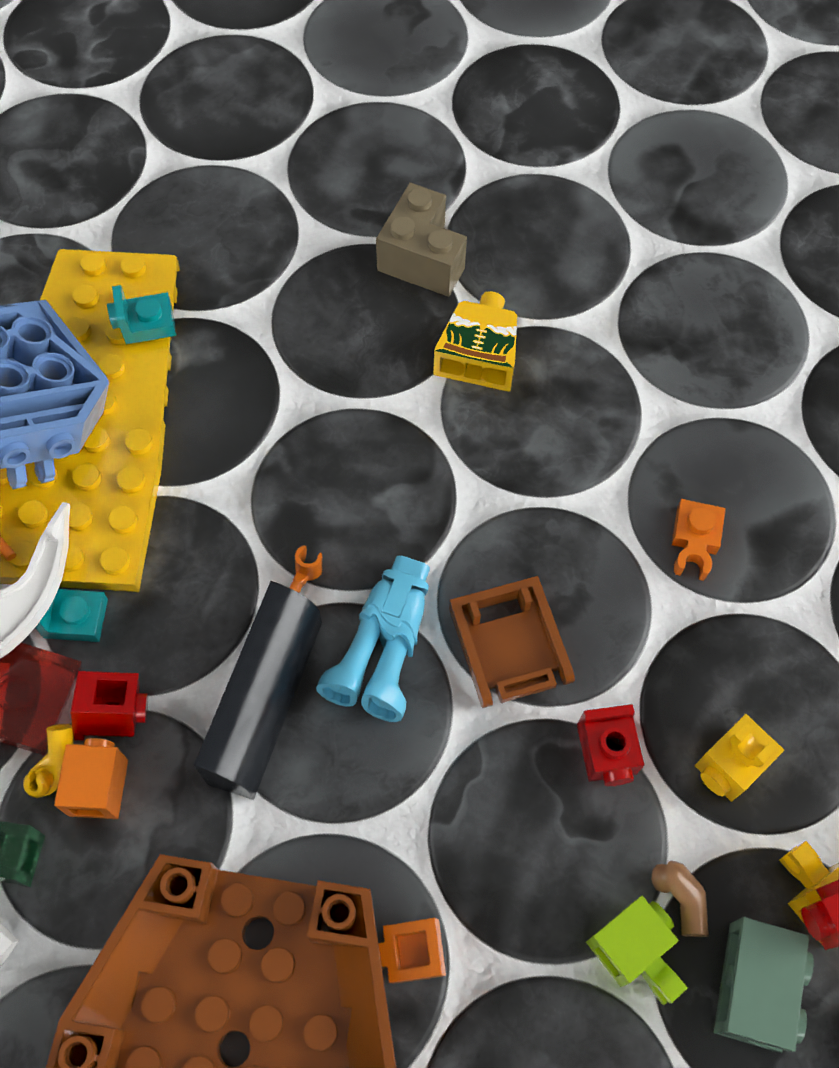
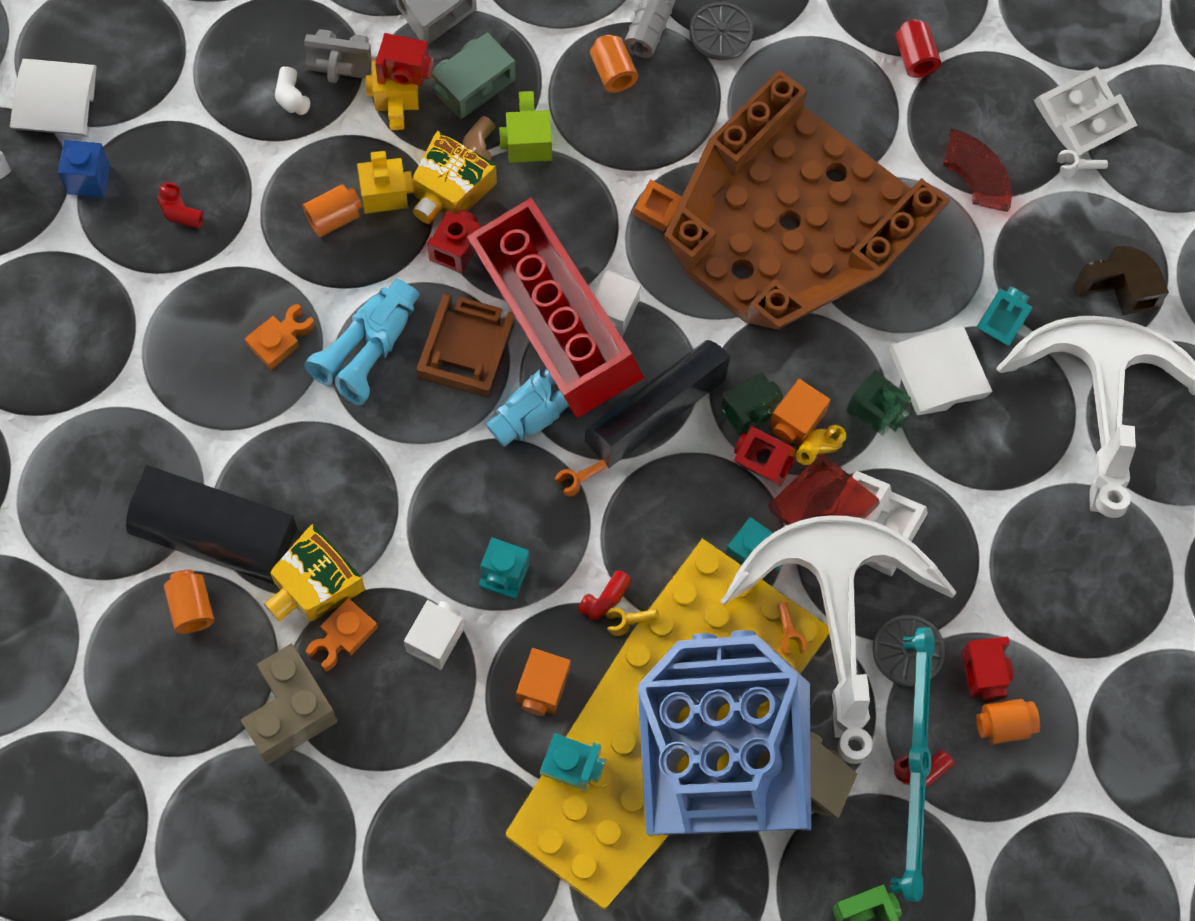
camera: 150 degrees left, 5 degrees up
none -> black brick [126,465,297,584]
none -> orange brick [164,569,215,634]
none -> orange brick [302,184,362,238]
none -> medium azure piece [304,279,420,406]
none -> orange plate [306,598,378,672]
none -> white brick [404,600,464,670]
none -> torso [412,131,497,224]
none -> red brick [467,198,644,418]
none -> teal brick [479,537,529,600]
none -> orange brick [516,648,571,716]
none -> red arm [578,570,631,620]
none -> white brick [595,270,641,337]
none -> yellow hand [606,607,660,636]
none -> clear green brick [720,372,784,437]

